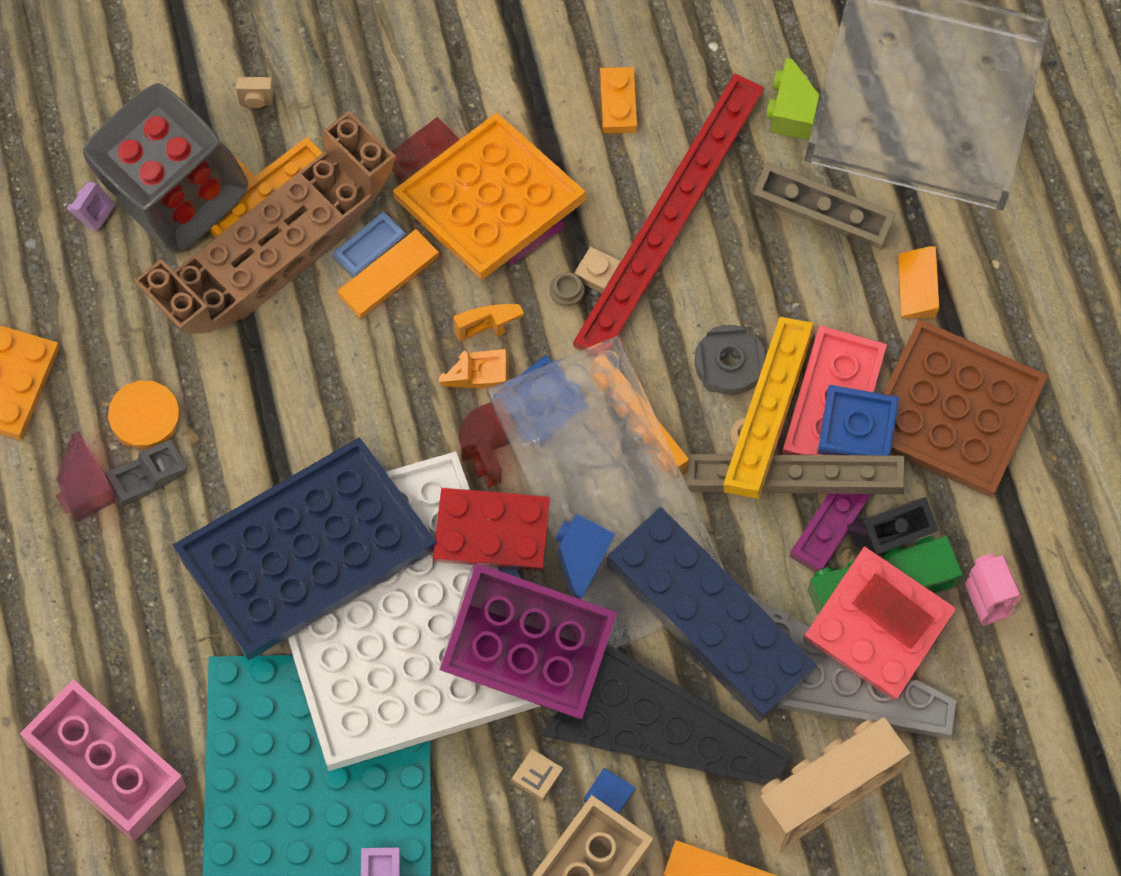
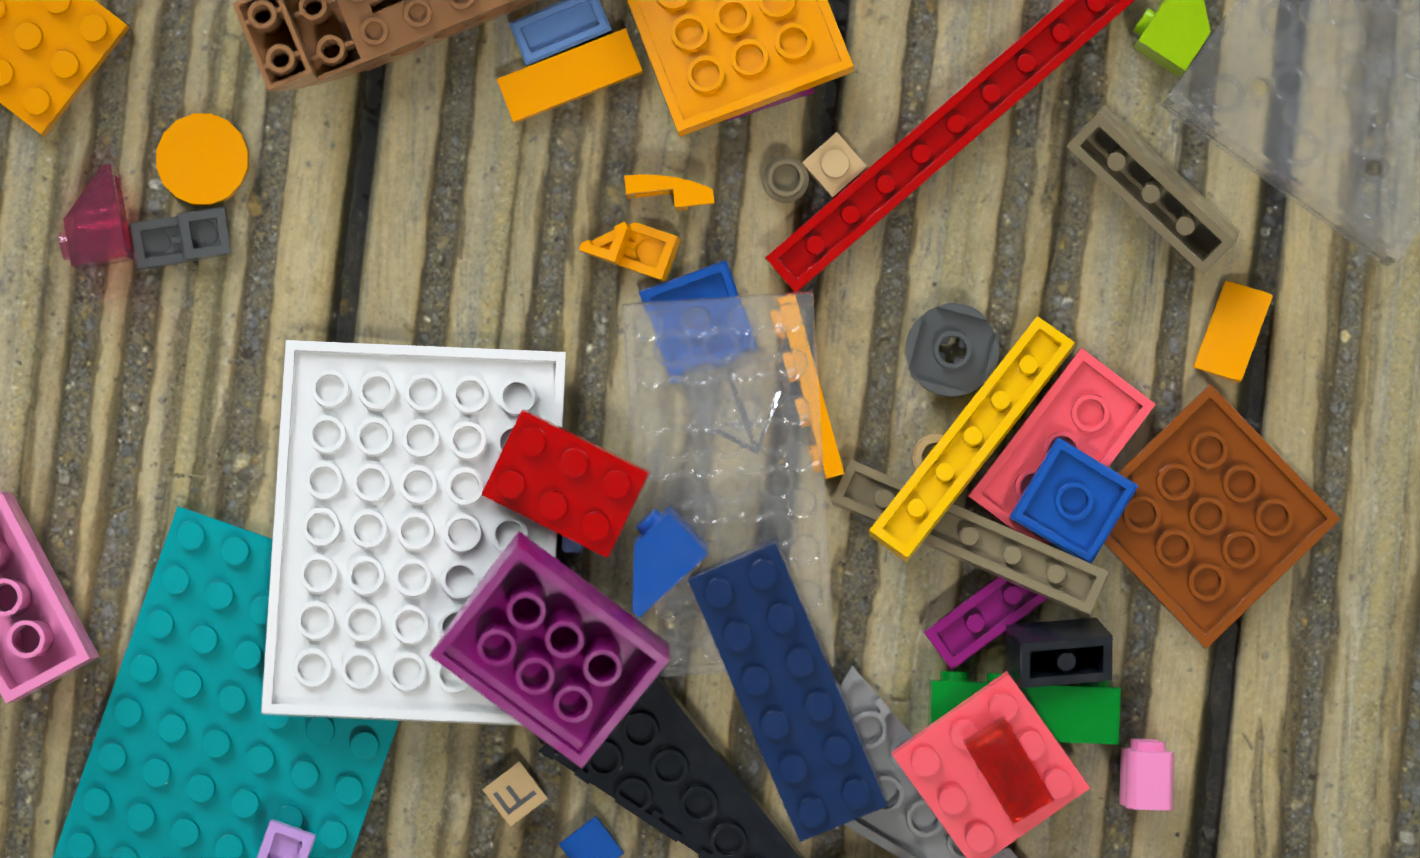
camera: 20 degrees right, 20 degrees up
dark blue plate [173,437,437,661] -> none
clear red brick [459,398,515,488] -> none

